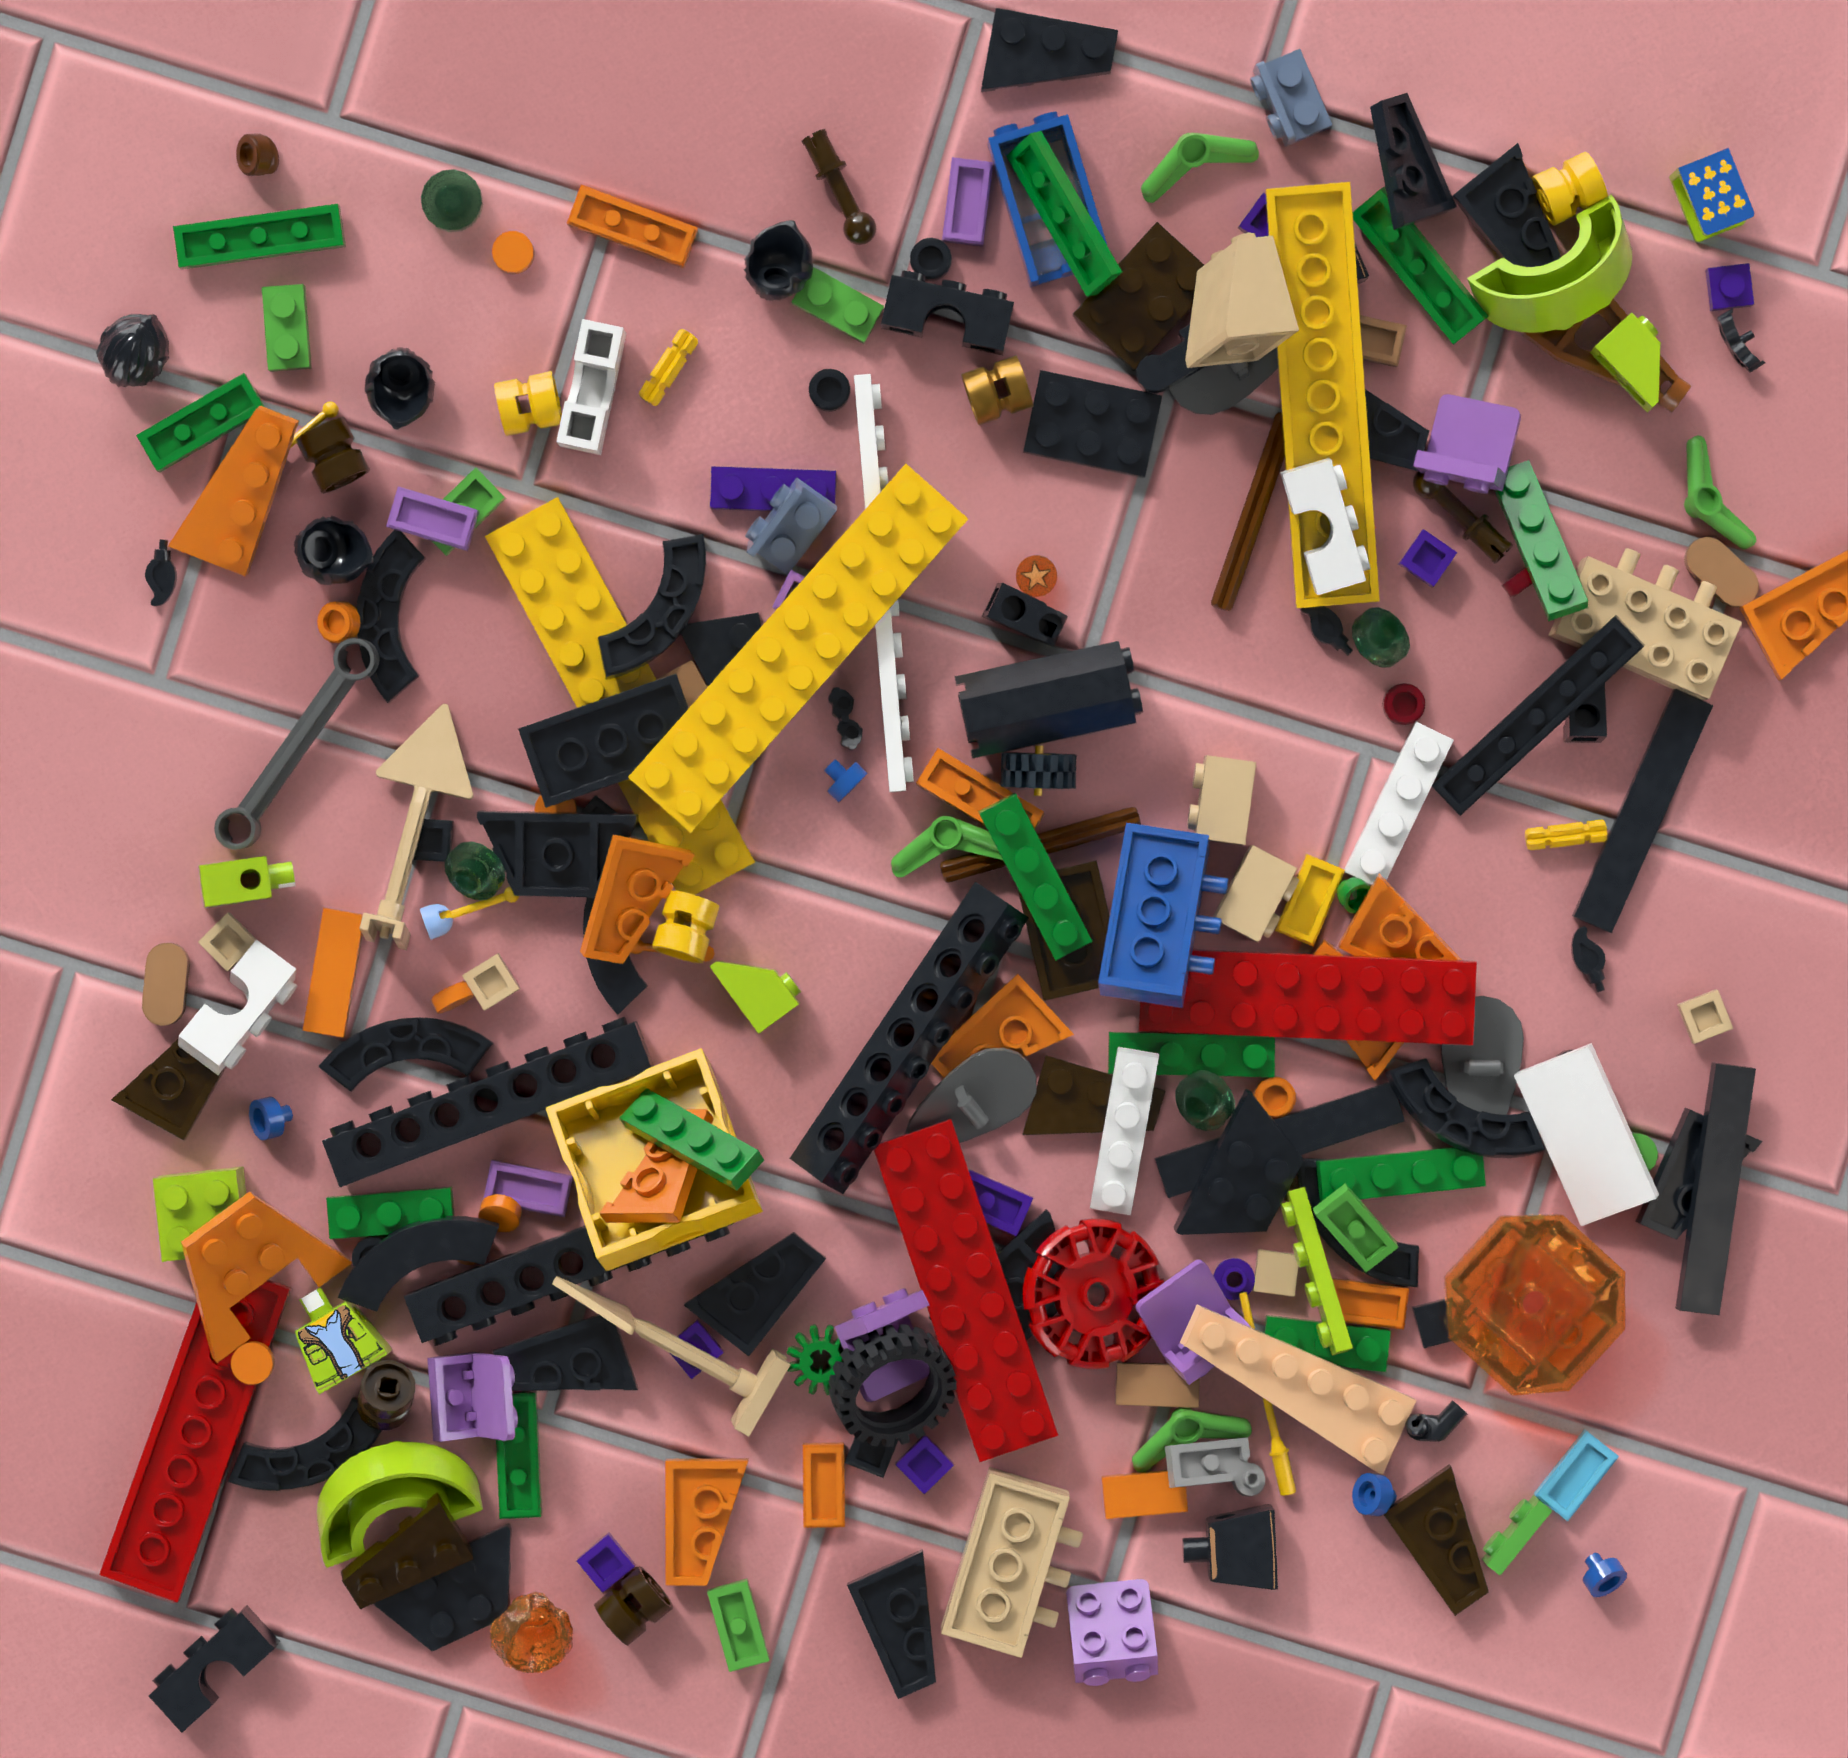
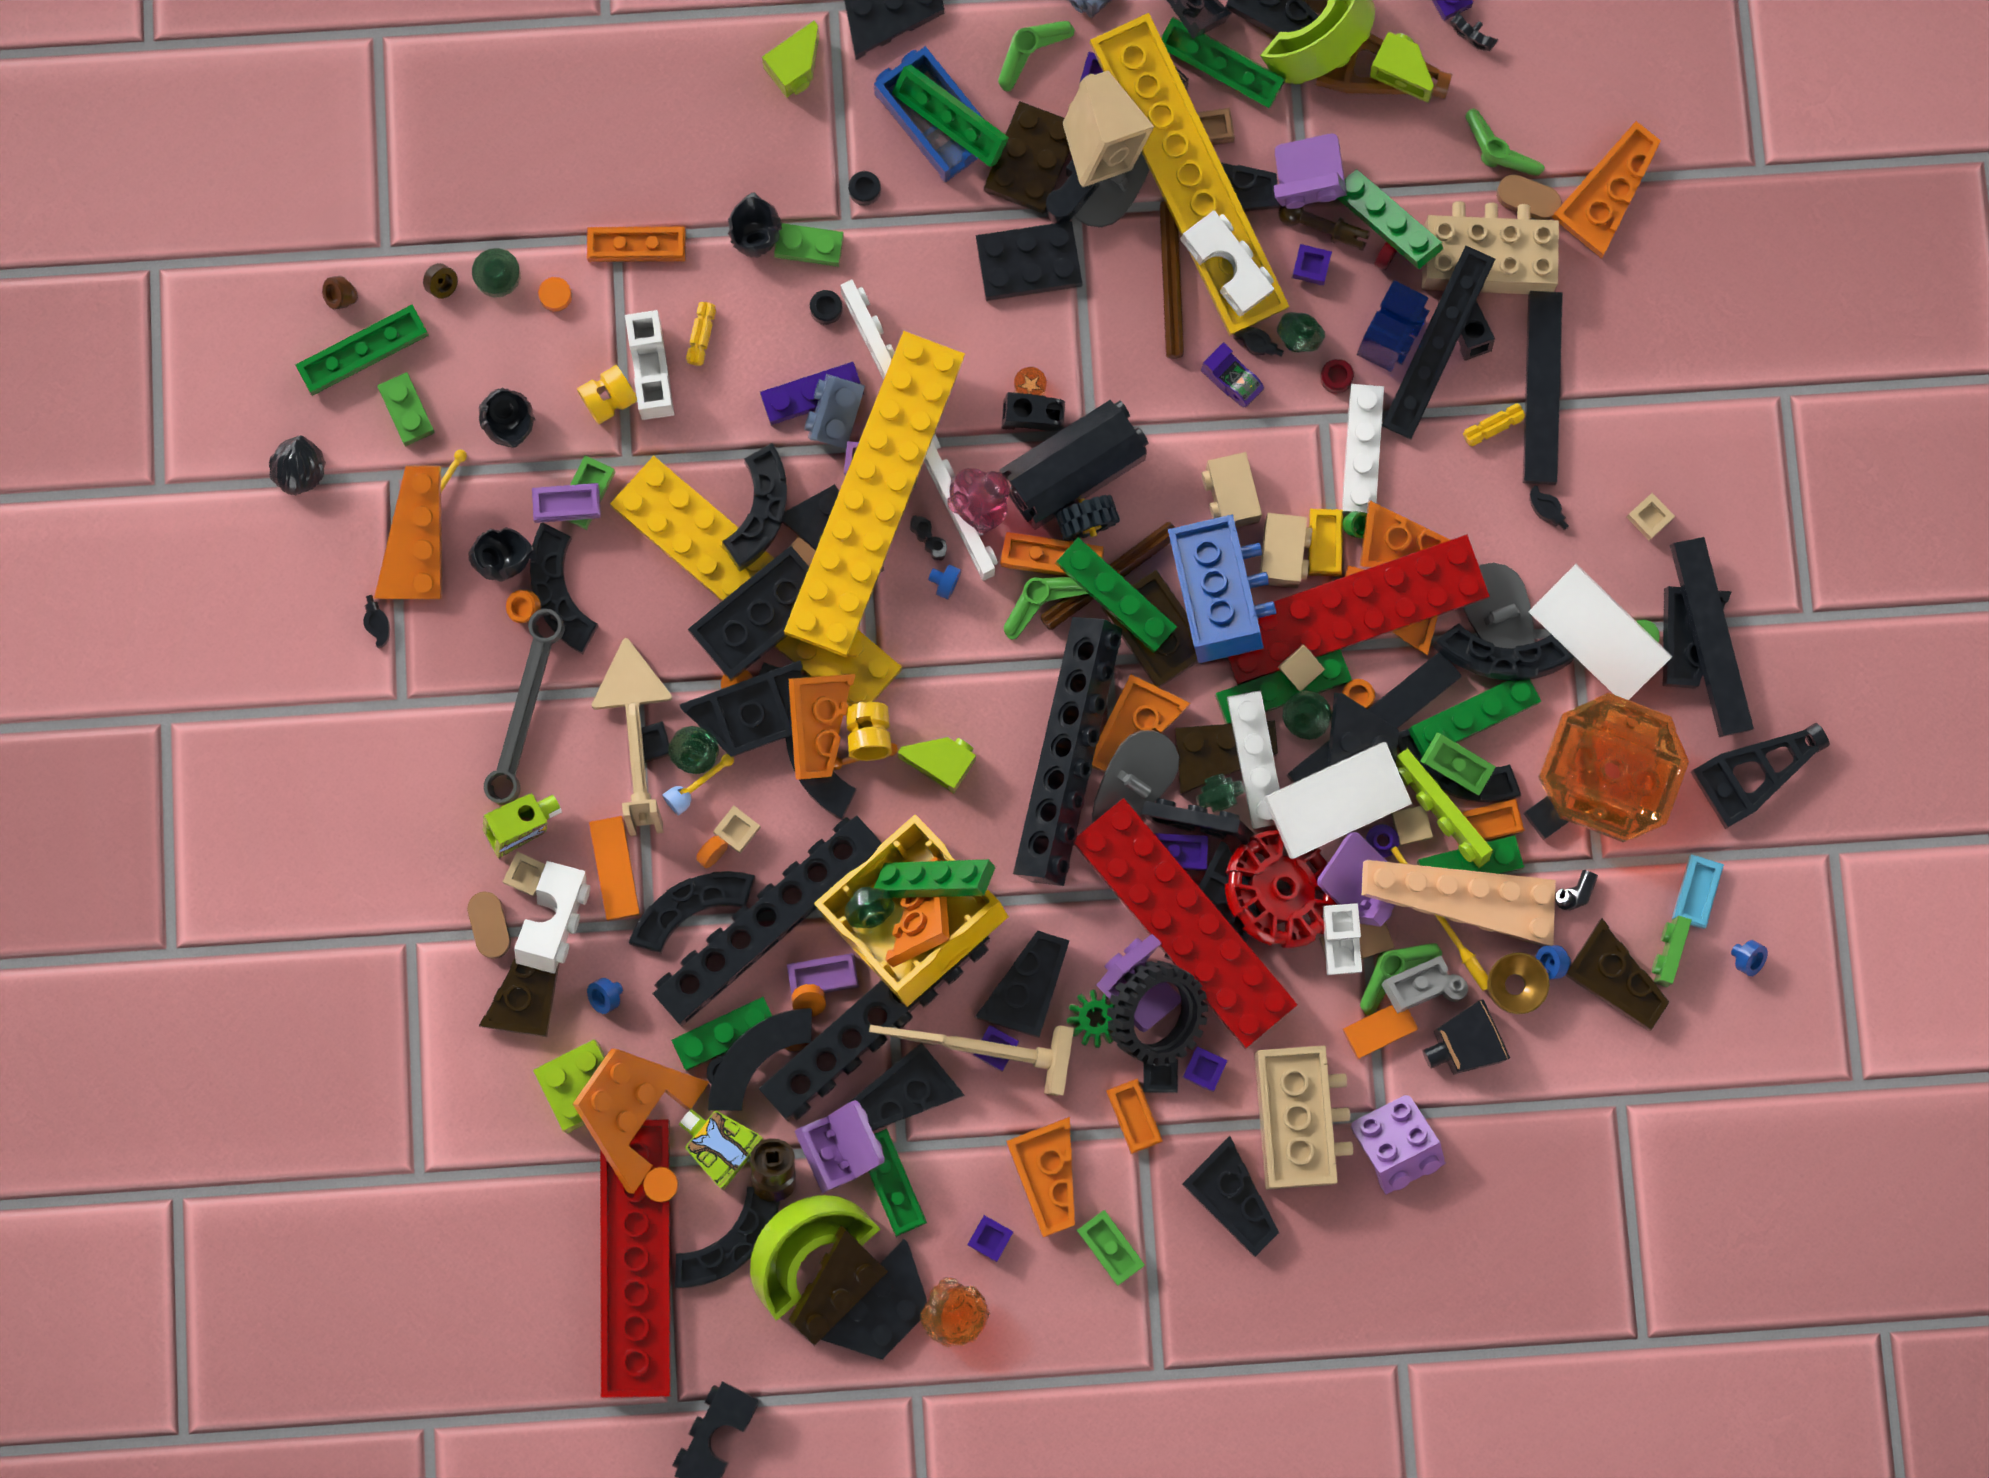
camera: 20 degrees left, 10 degrees down
green plate [136,373,265,473] -> none
dark brown wheel [296,417,370,494] -> none
dark brown wheel [594,1566,673,1646] -> none
dark brown pin [801,129,876,245] -> none
black arch [881,271,1014,356] -> none
medium lavender tile [942,157,993,247] -> none
pearl gold wheel [961,355,1034,425] -> none
none -> dark brown tile [423,263,458,299]
none -> lime slope [762,20,819,98]
none -> clear green plate [844,887,895,928]
none -> clear pink plate [947,468,1010,533]
none -> black wing [1142,798,1256,845]
none -> clear green plate [1195,773,1245,813]
none -> dark purple leg [1201,342,1264,408]
none -> white tile [1264,742,1412,859]
none -> tan slope [1278,645,1325,692]
none -> white slope [1323,903,1362,976]
none -> clear blue piece [1357,280,1430,372]
none -> pearl gold piece [1487,953,1550,1014]
none -> black plate [1691,723,1830,829]

